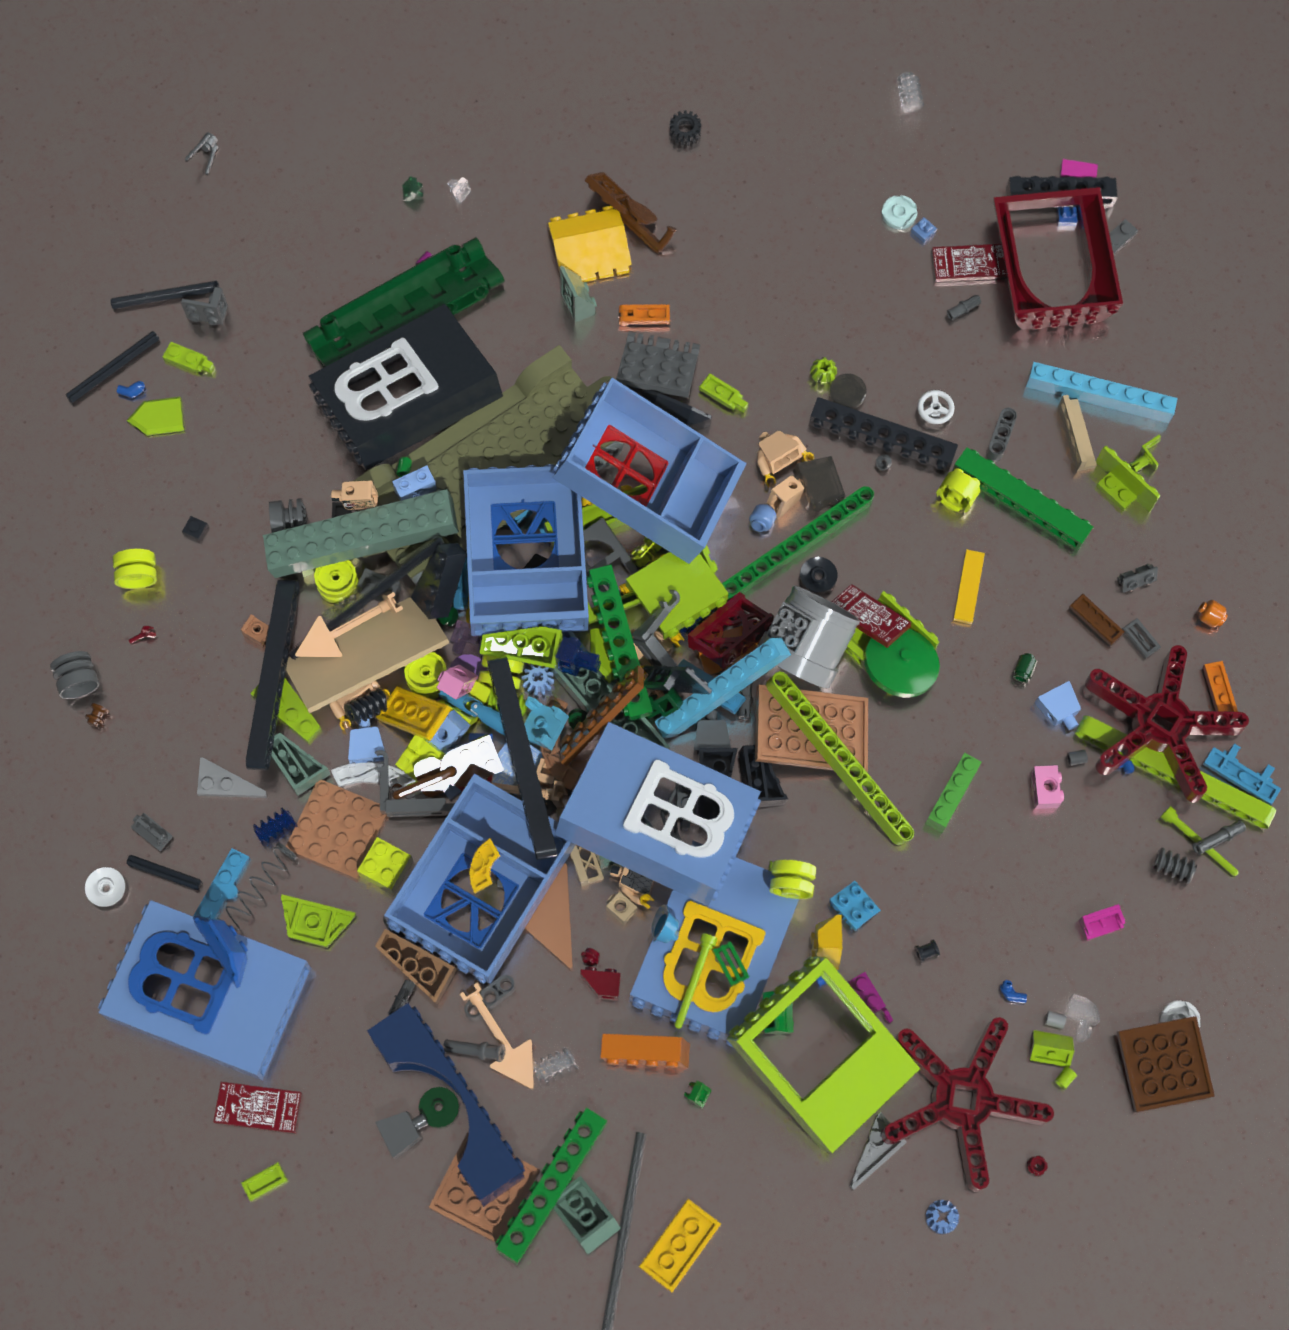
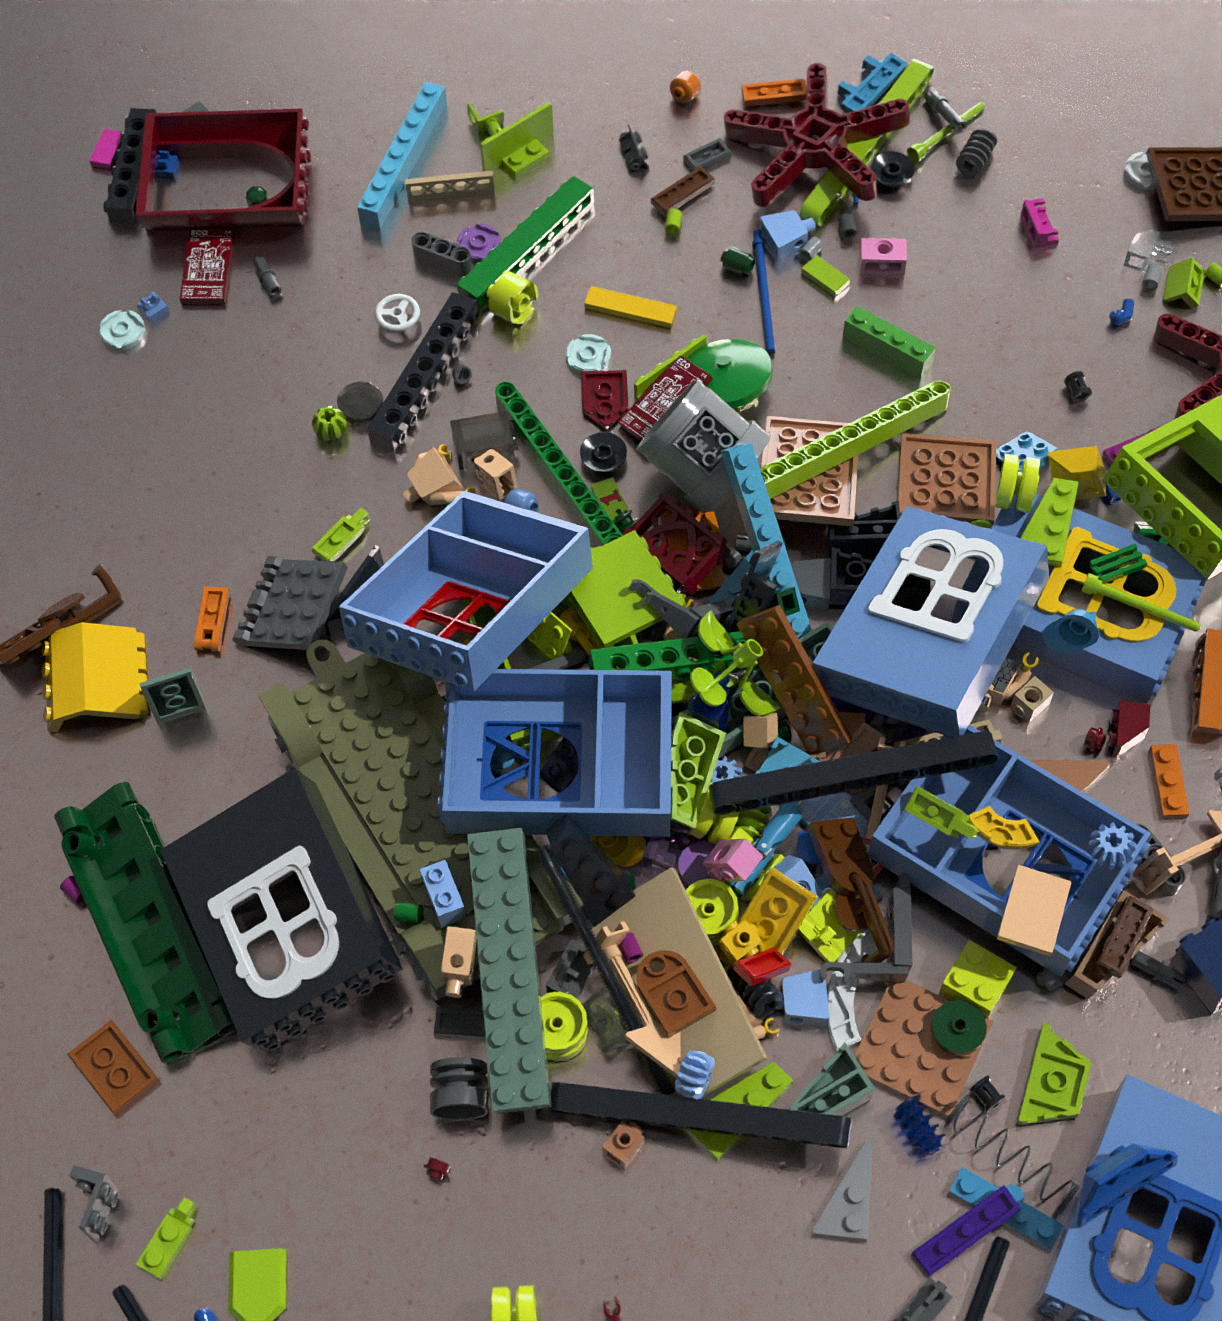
camera: 80 degrees left, 10 degrees down
black plate [182,516,209,542] -> none
none -> dark orange tile [67,1019,160,1117]
none -> dark green tile [246,186,268,206]
none -> dark red plate [423,1157,451,1181]
none -> medium lavender tile [457,224,501,263]
none -> light aqua tile [566,334,611,374]
none -> dark red tile [581,370,629,429]
none -> lime tile [591,477,631,522]
none -> dark green wheel [614,509,639,532]
none -> magenta hinge [619,932,643,963]
none -> dark orange tile [636,950,716,1038]
none -> lime hinge [664,209,683,234]
none -> light blue gear [676,1050,715,1100]
none -> lime plant [690,610,781,716]
none -> yellow brick [716,920,762,965]
none -> red tile [733,947,792,986]
none -> light nougat panel [743,713,778,748]
none -> blue bar [752,229,775,355]
none -> light grey hinge [799,237,823,262]
none -> lime tile [801,255,850,297]
none -> black dish [871,151,915,187]
none -> nougat plate [898,433,996,526]
none -> lime hinge [904,786,980,839]
none -> dark purple tile [912,1185,1022,1277]
none -> dark green plate [931,1000,987,1056]
none -> black bush [969,1075,1006,1113]
none -> light nougat tile [997,865,1071,957]
none -> lime wing [1020,478,1079,567]
none -> light blue gear [1088,822,1136,870]
none -> reddish brown plate [1095,896,1154,979]
none -> orange plate [1149,744,1189,819]

